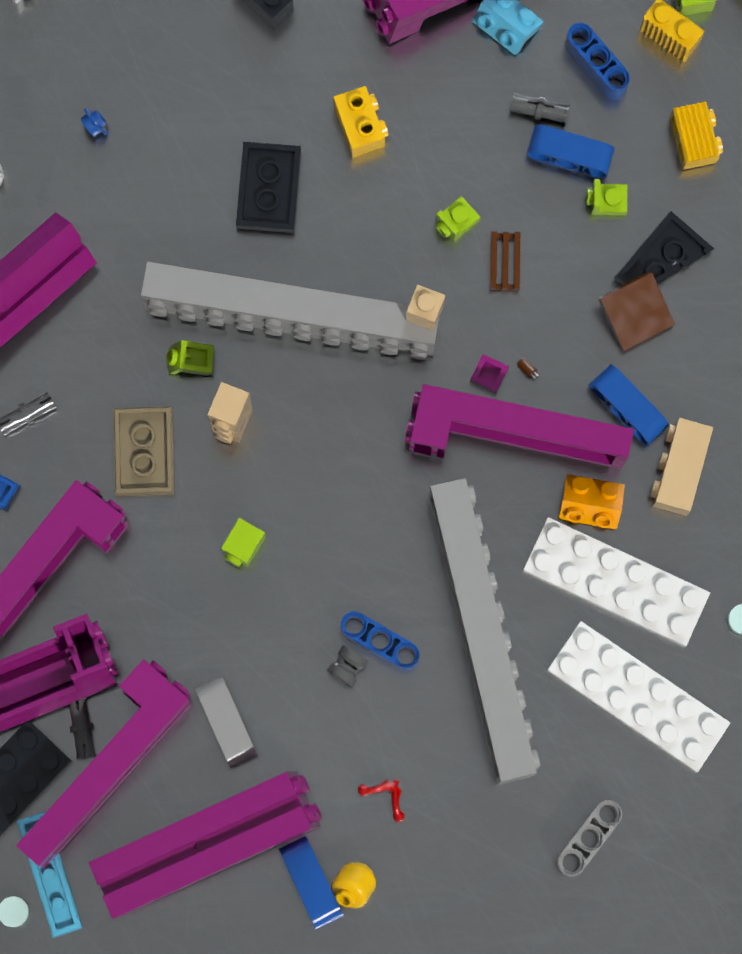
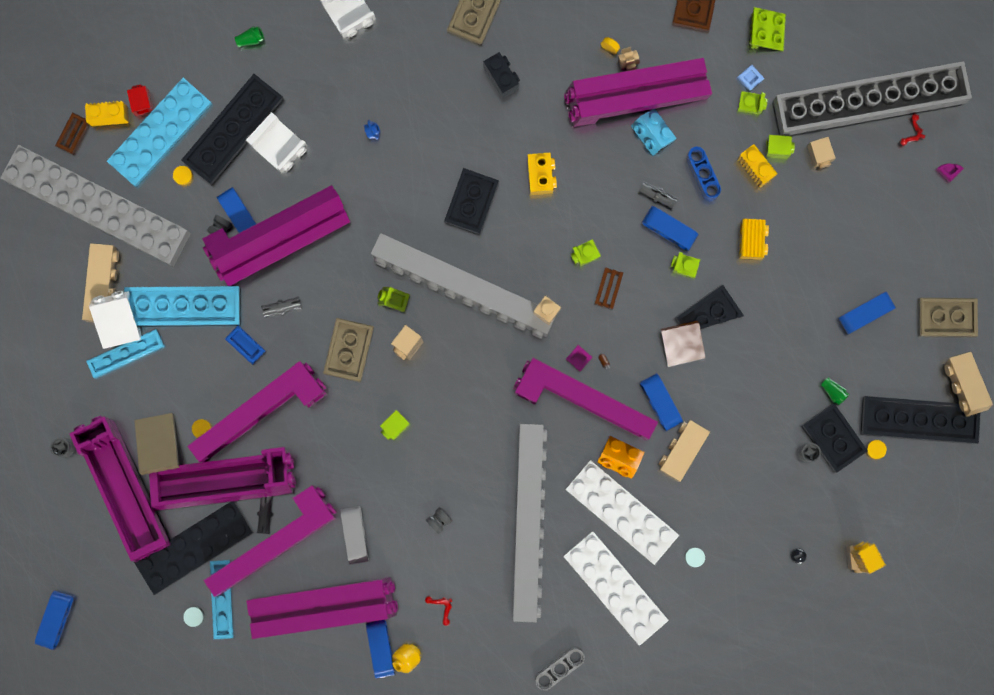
camera: 20 degrees right, 5 degrees up
blue beam [341,611,420,671] -> none

